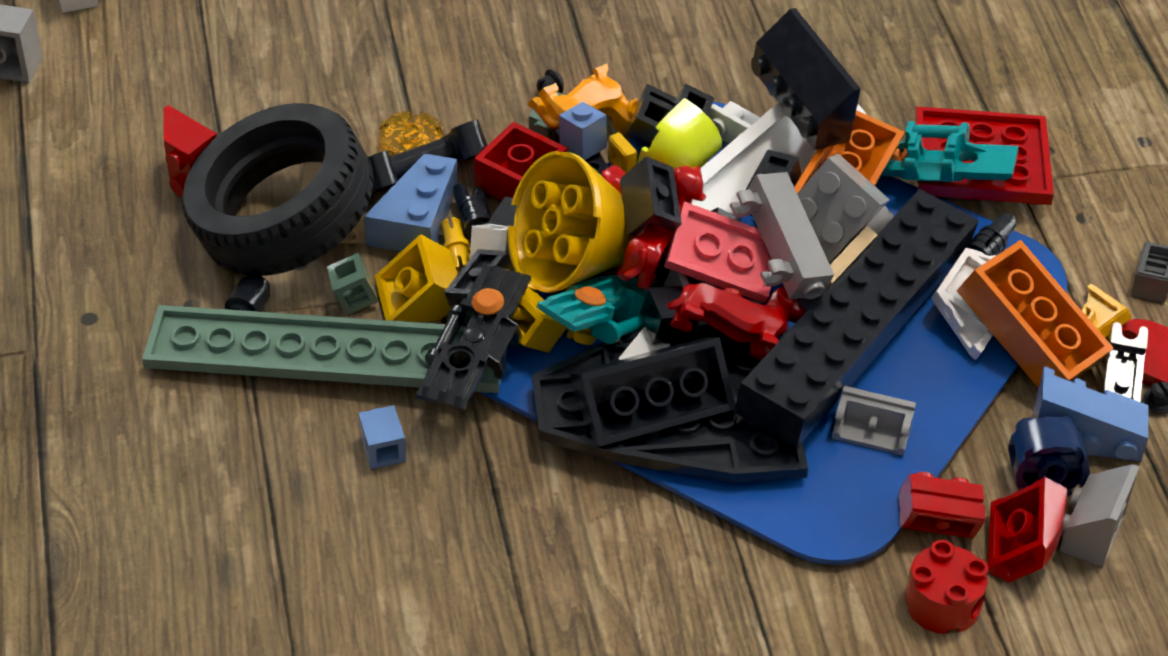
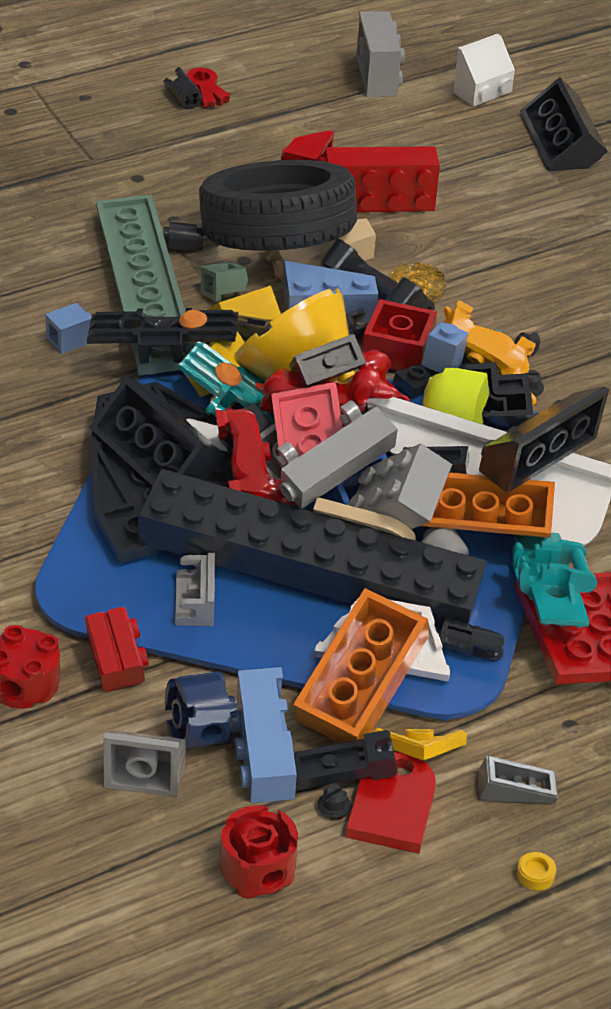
camera: 70 degrees right, 5 degrees down
red slope [988,477,1067,583] -> none
none -> red brick [324,146,440,212]

